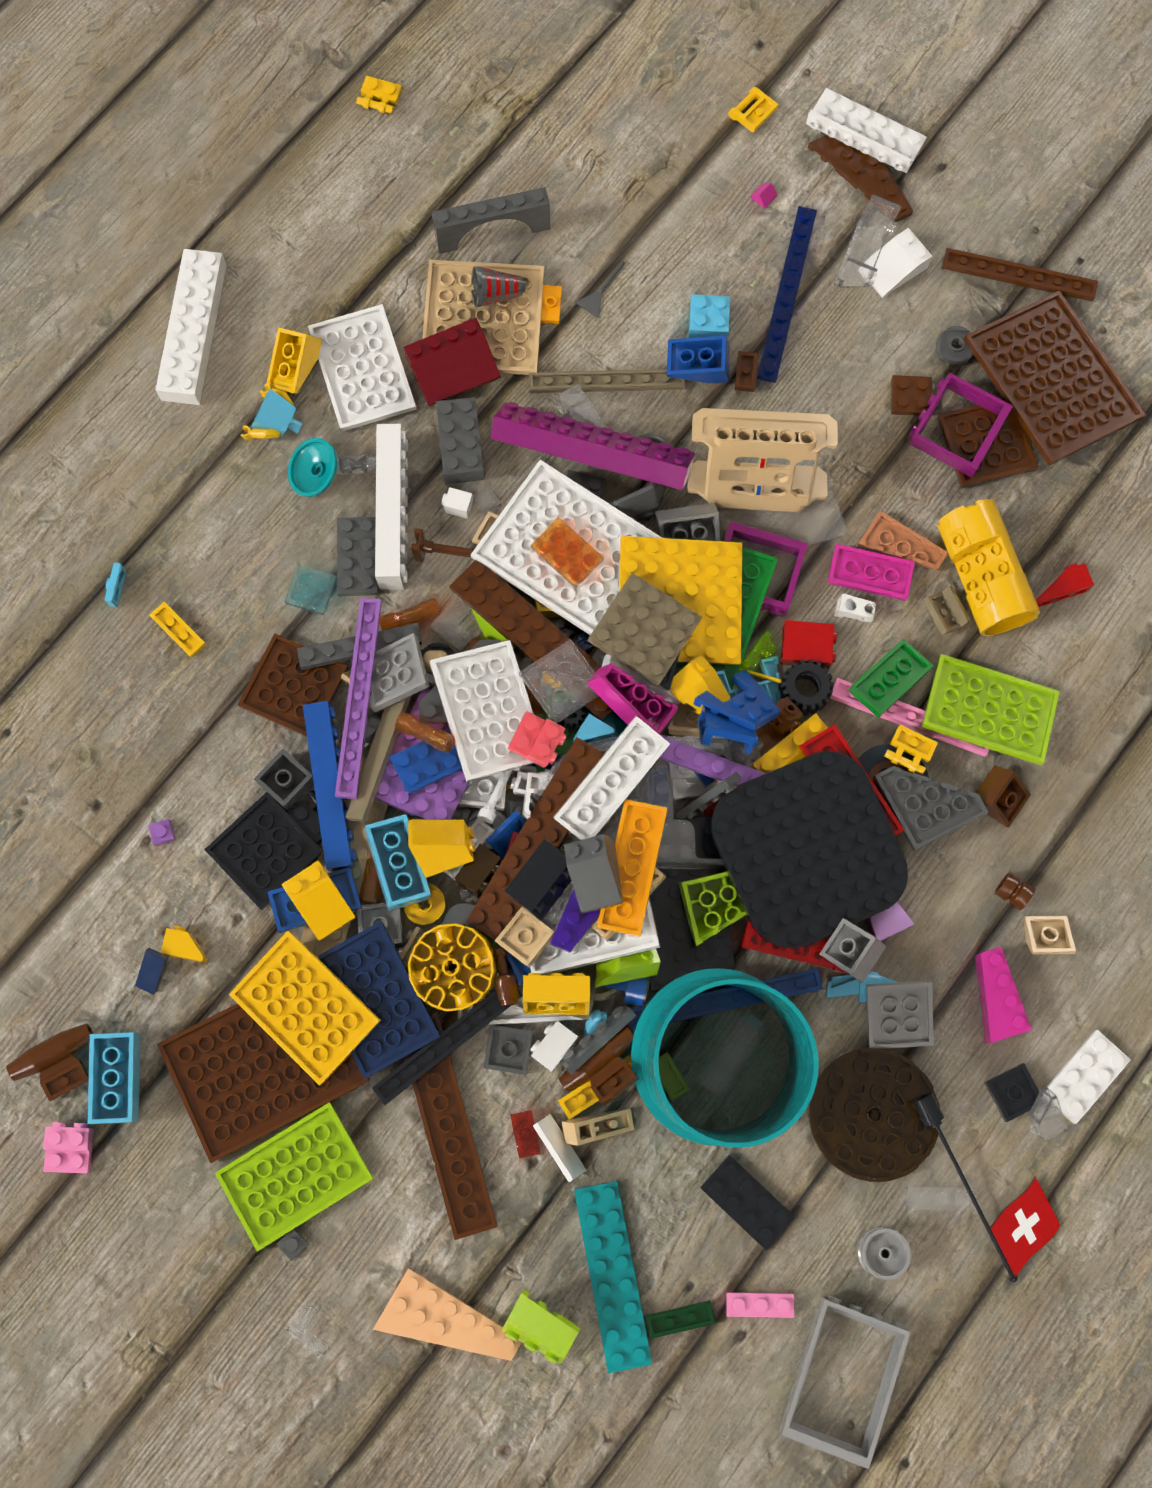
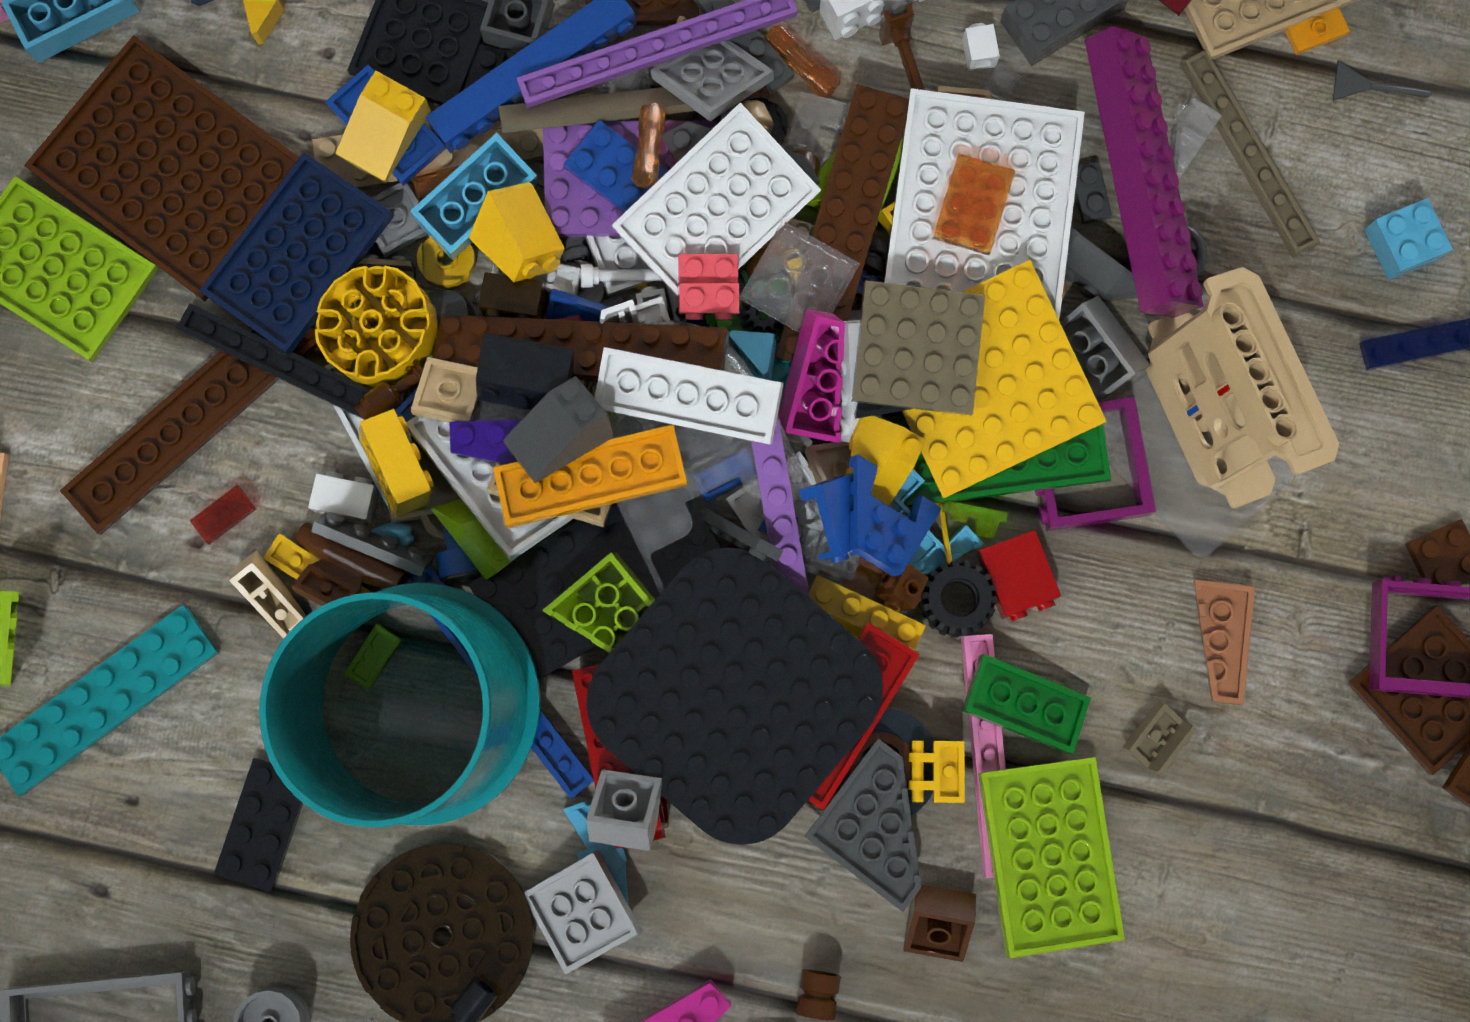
camera: 65 degrees right, 5 degrees up
yellow plate [229,931,381,1086] -> none
dark grey plate [483,1025,533,1075] -> none
white tile [533,1114,586,1182] -> none
dark green tile [645,1300,716,1339] -> none
blue slope [667,335,730,383] -> none
bright pink plate [726,1292,794,1318] -> none
reddish brown plate [734,351,758,392] -> none
dark pink plate [827,544,915,601] -> none
white leg [834,593,876,622] -> none
lavender torso [866,902,914,941] -> none
yellow cylinder [937,499,1040,636] -> none
red slope [1036,563,1094,607] -> none

